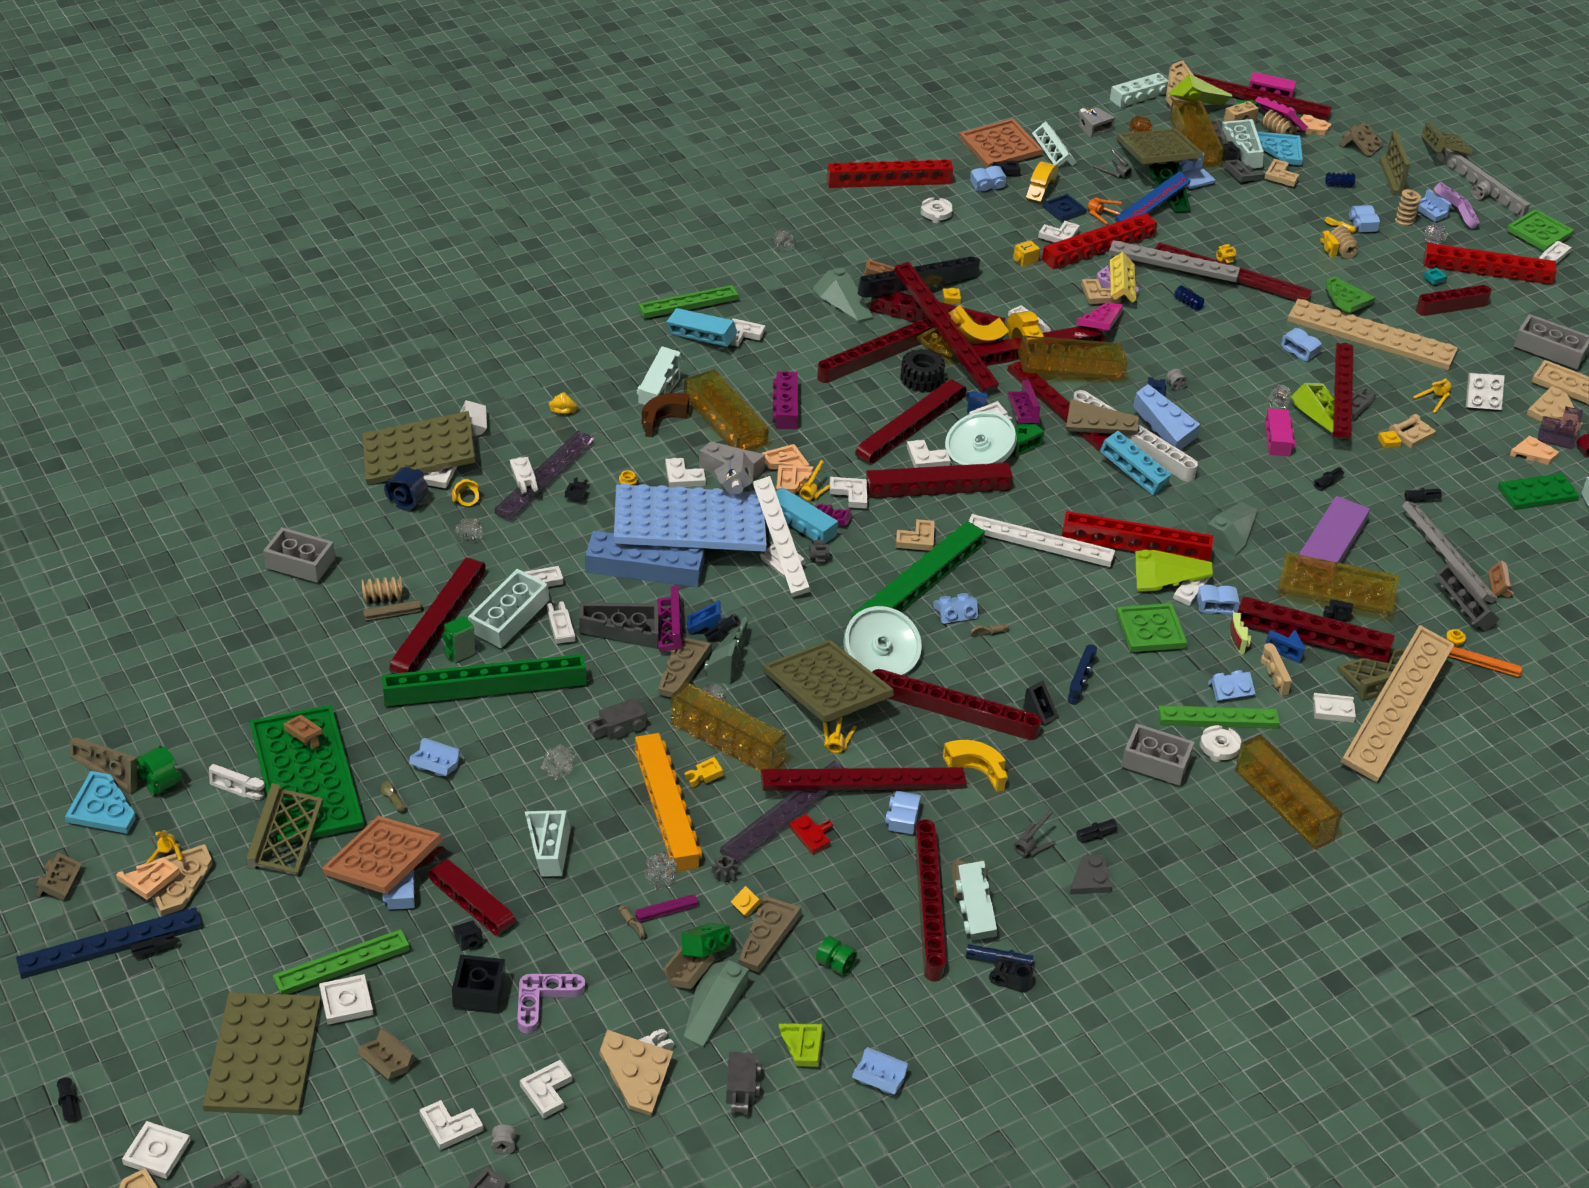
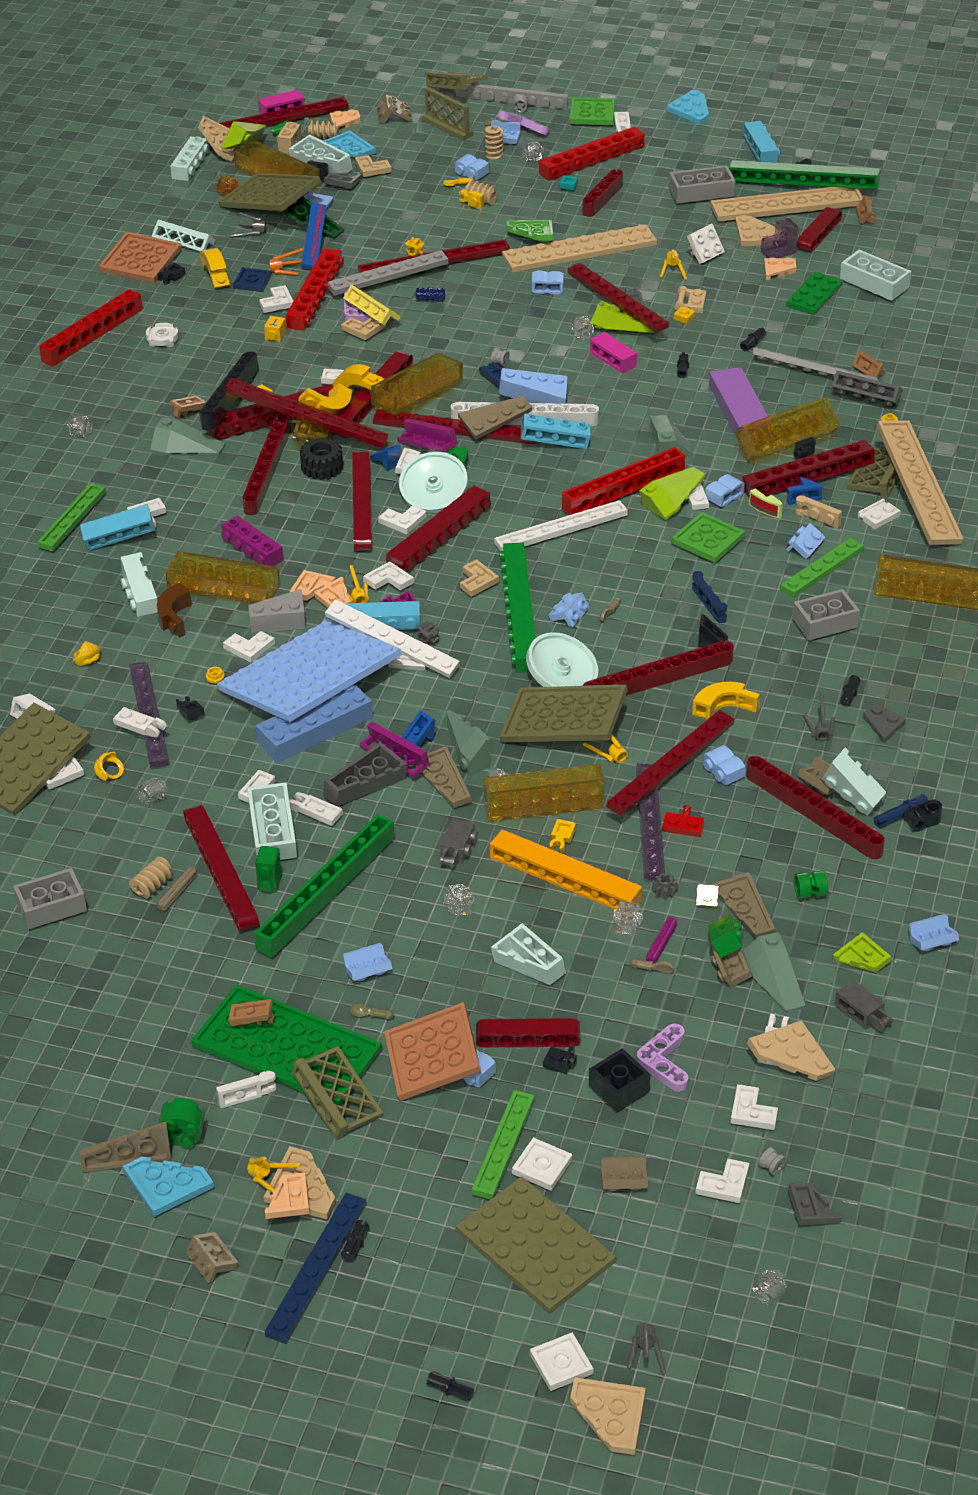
camera: 40 degrees left, 0 degrees up
dark blue brick [384,467,429,511] -> none
black axle [704,614,741,641] -> none
light grey torso [715,452,754,495] -> none
light blue brick [970,166,1007,192] -> none
dark pink wing [1076,302,1123,331] -> none
light grey torso [1078,108,1115,138] -> none
white plate [1200,725,1241,762] -> none
dark pink wing [1255,96,1308,132] -> none
clear blue piece [1325,172,1356,187] -> none
orange axle [1448,646,1522,677] -> none

